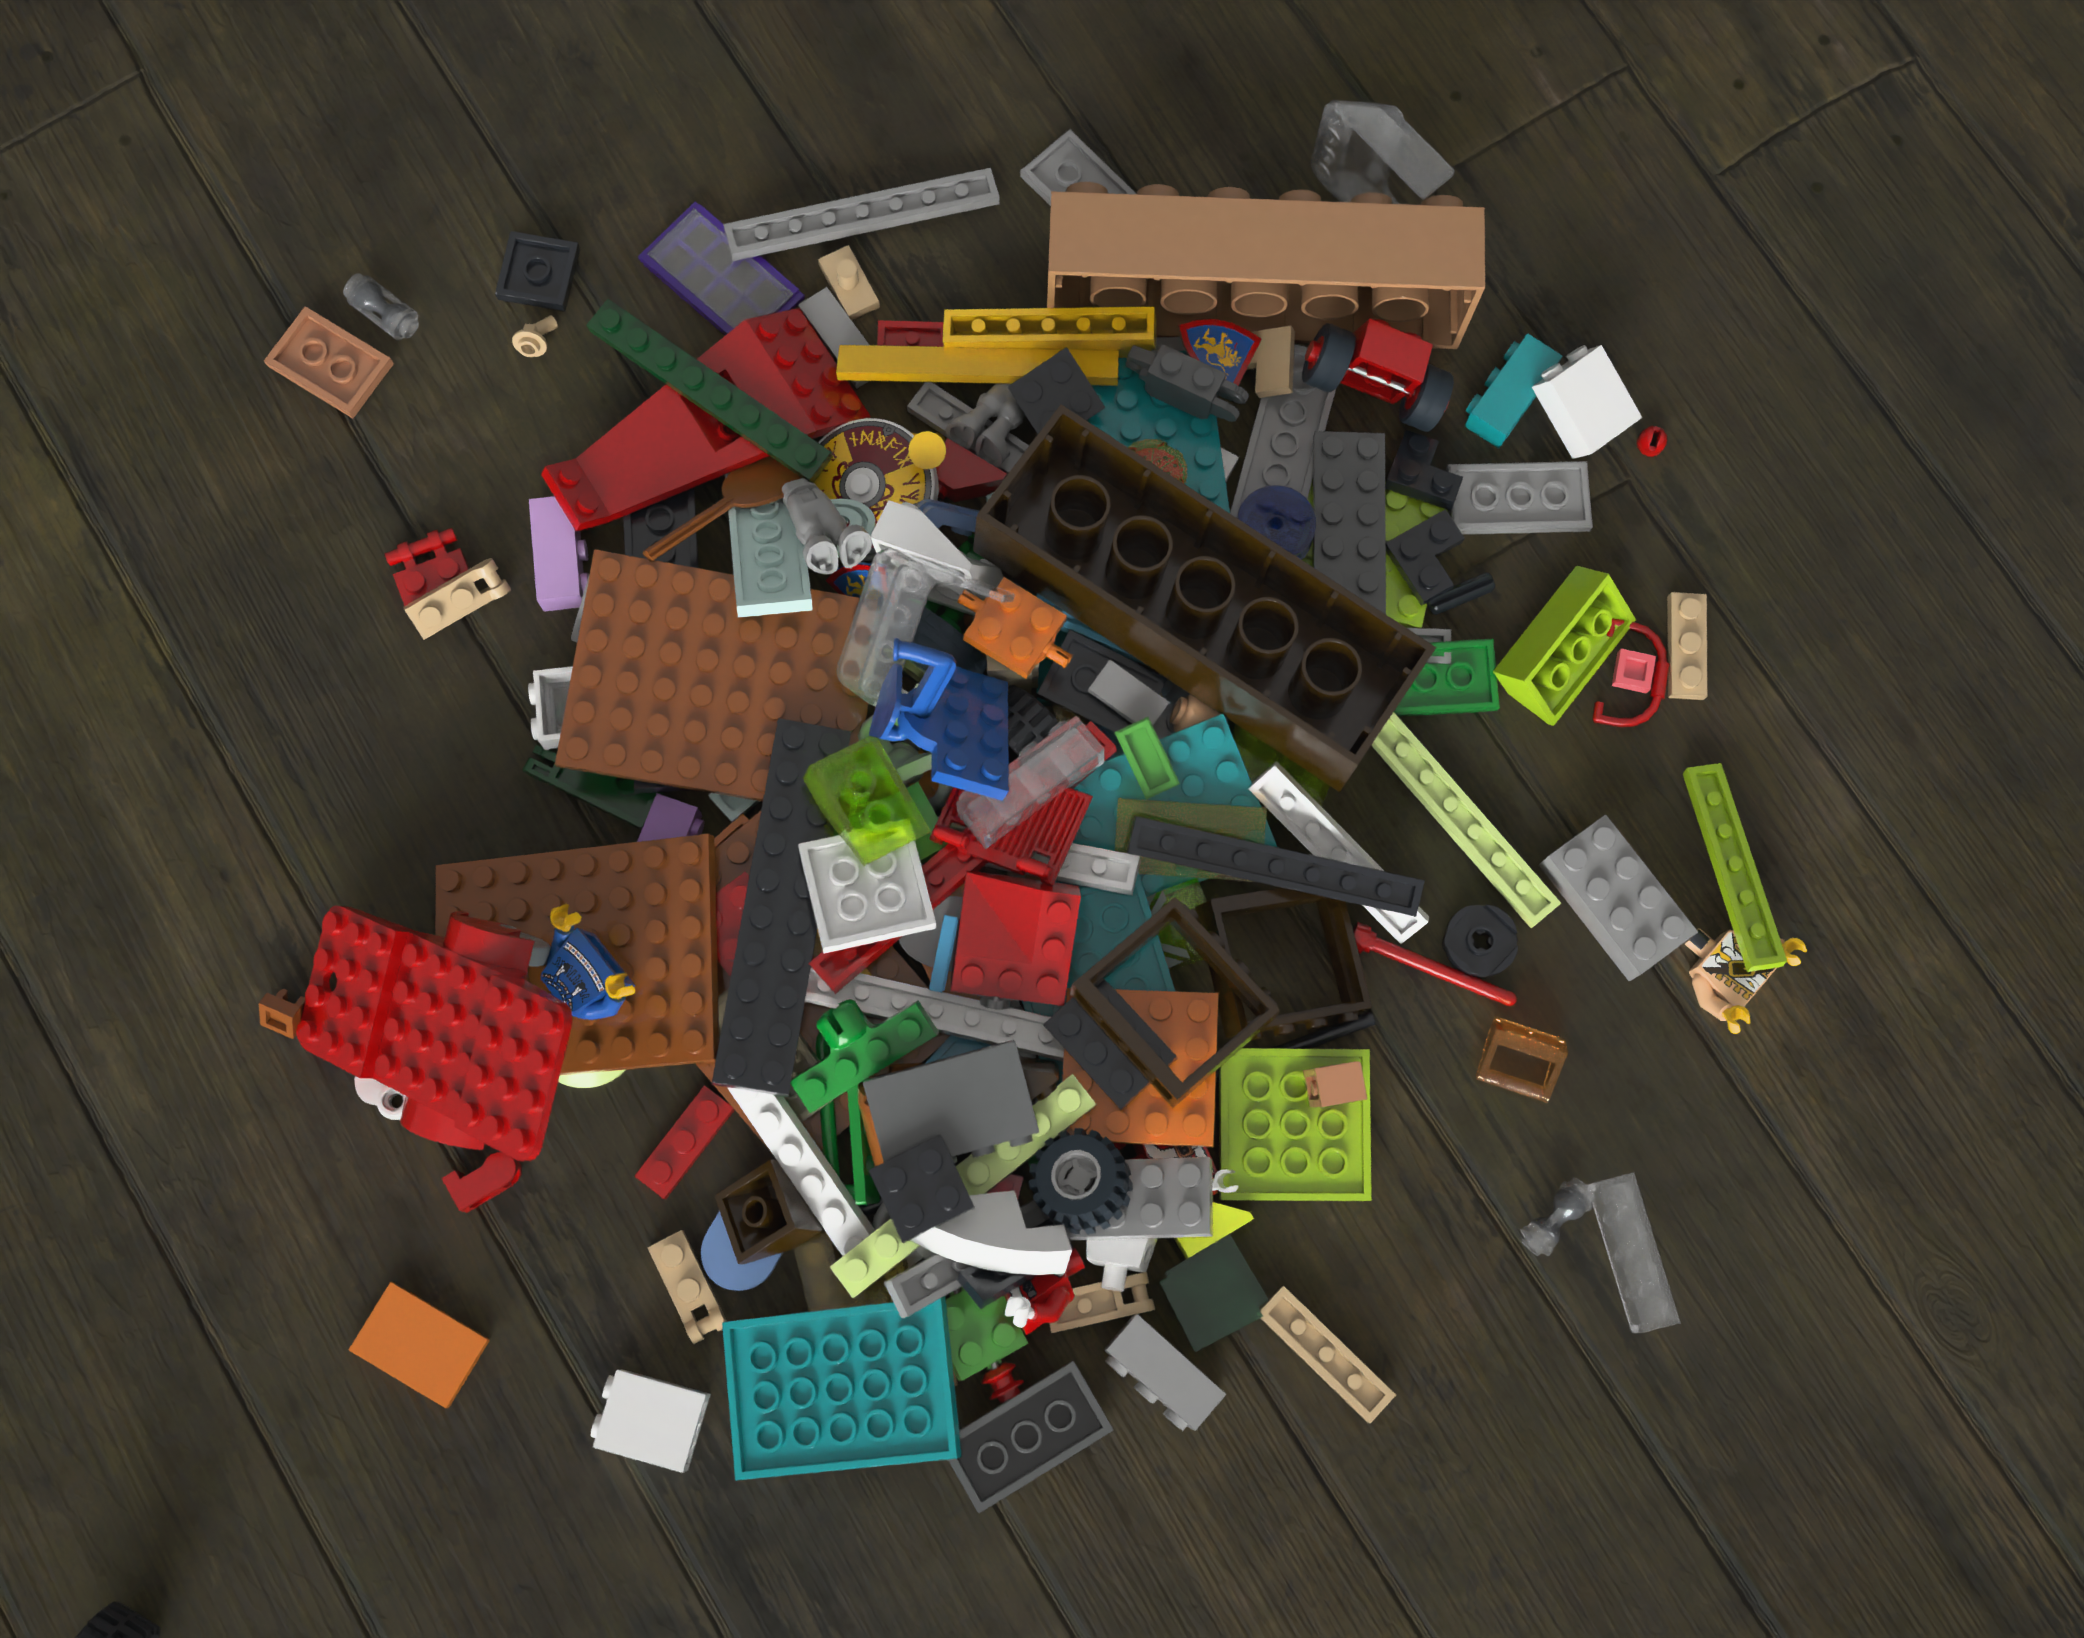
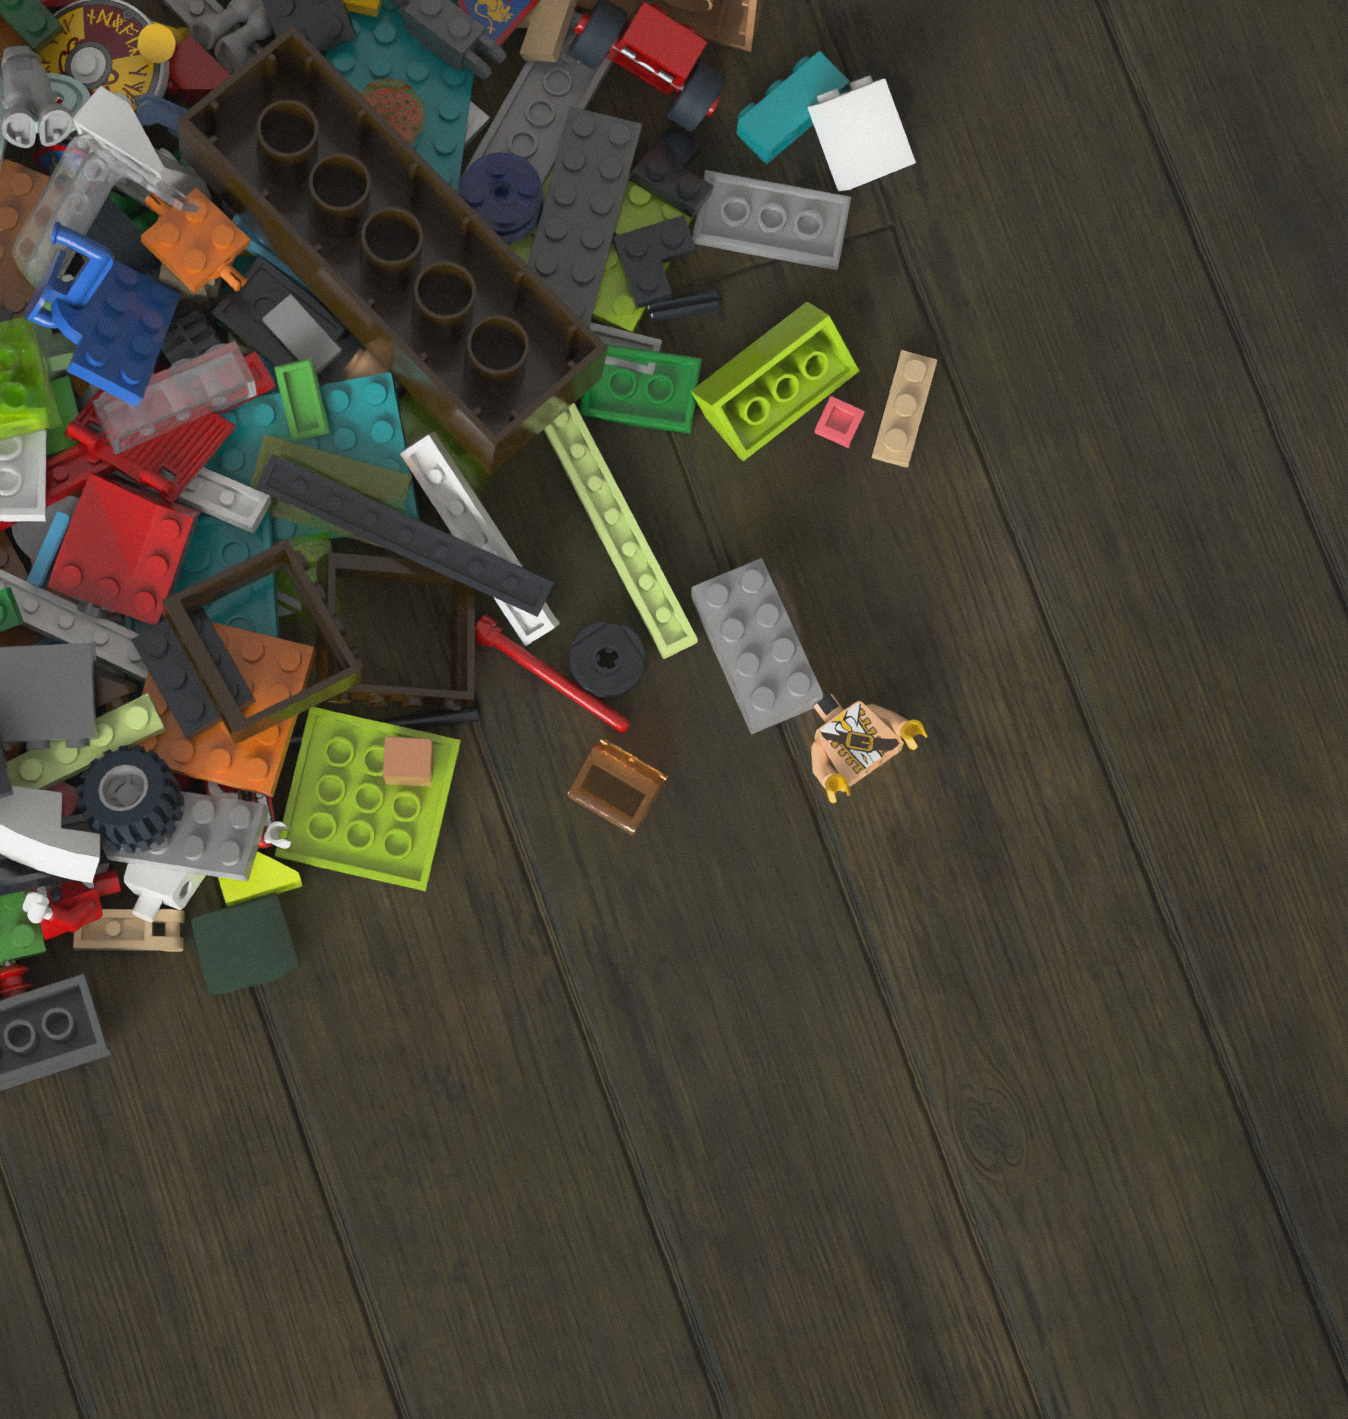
camera: 10 degrees right, 0 degrees up
light grey brick [1103,1314,1226,1431] -> none
tan plate [1256,1286,1396,1423] -> none
clear piece [1520,1177,1596,1256] -> none
clear brick [1587,1172,1680,1333] -> none
red piece [1593,618,1670,727] -> none
red hinge [1637,426,1667,457] -> none
lime plate [1683,763,1787,972] -> none

